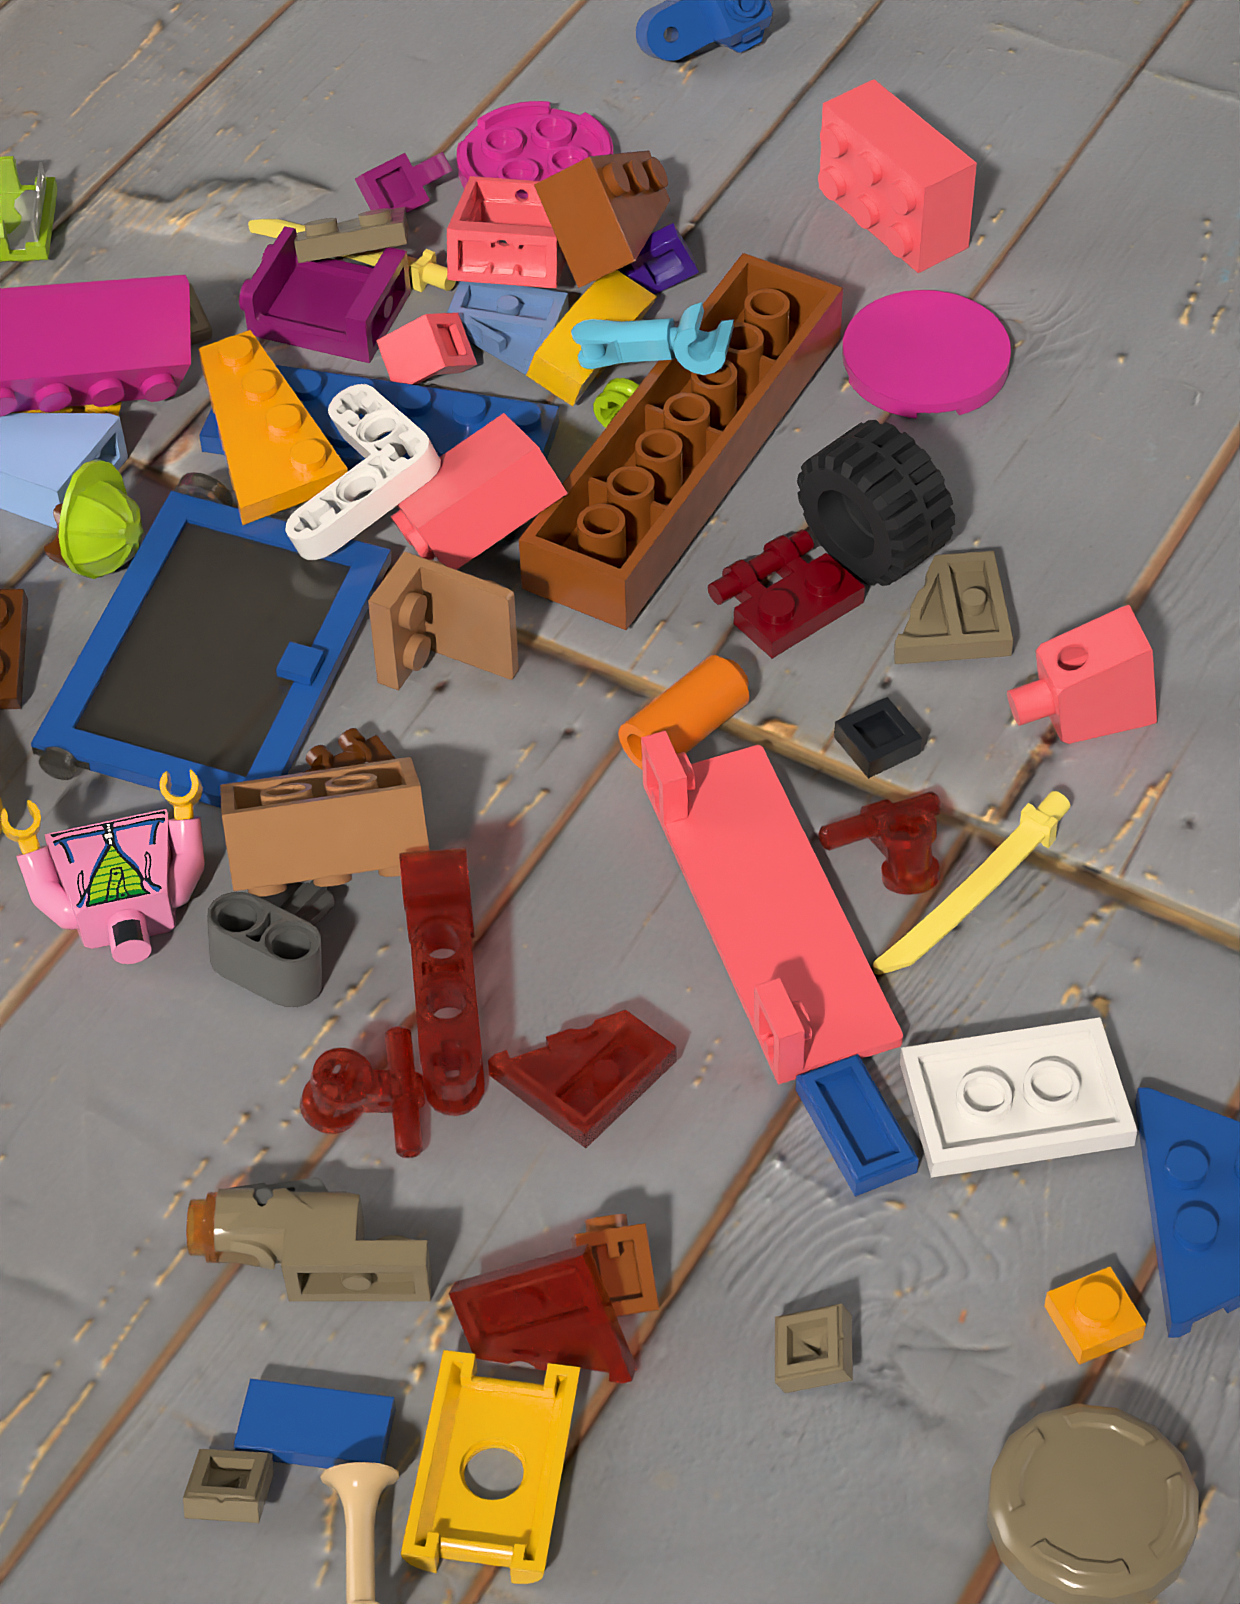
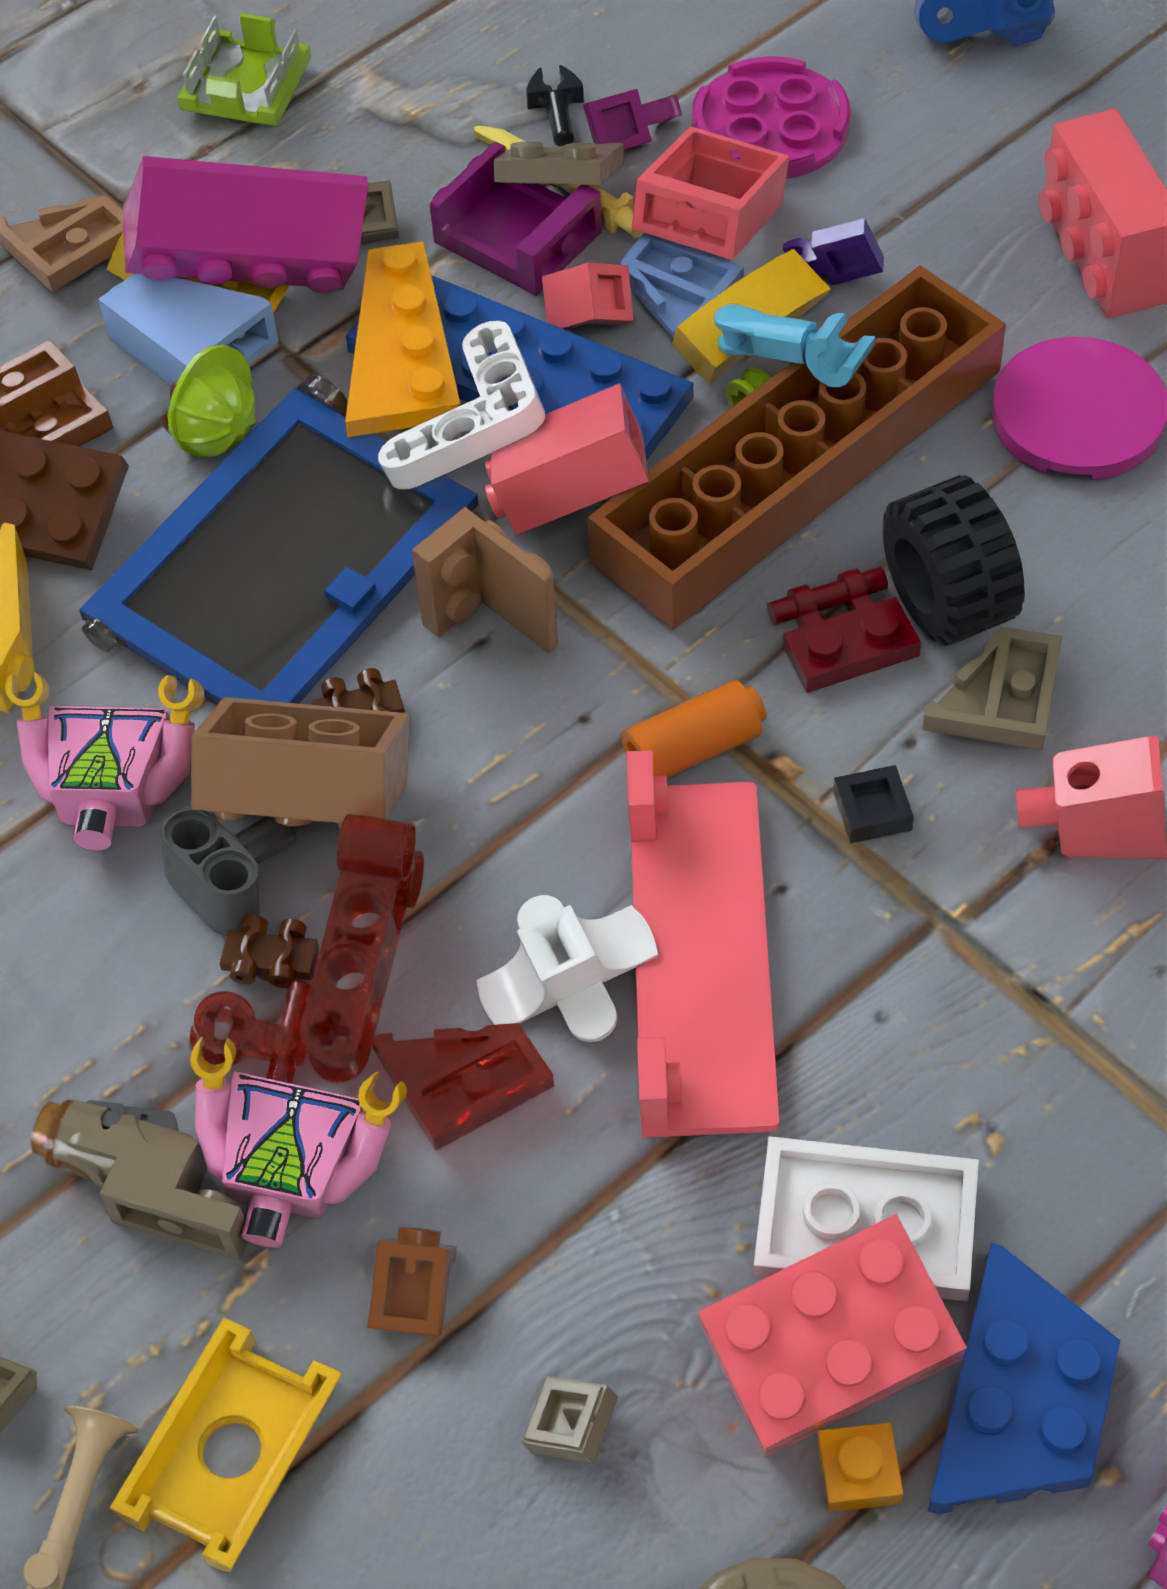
camera: 20 degrees right, 5 degrees up
blue tile [234,1378,396,1469] -> none
clear red wing [449,1244,637,1384] -> none
dark orange wedge [534,150,670,288] -> none
blue tile [795,1054,919,1197] -> none
clear red piece [818,791,942,895] -> none
light yellow sword [873,791,1070,975] -> none
none -> bright pink torso [190,1037,407,1248]
none -> reddish brown piece [219,915,319,989]
none -> white piece [476,895,659,1042]
none -> black bar [526,65,584,146]
none -> coral brick [697,1213,967,1458]

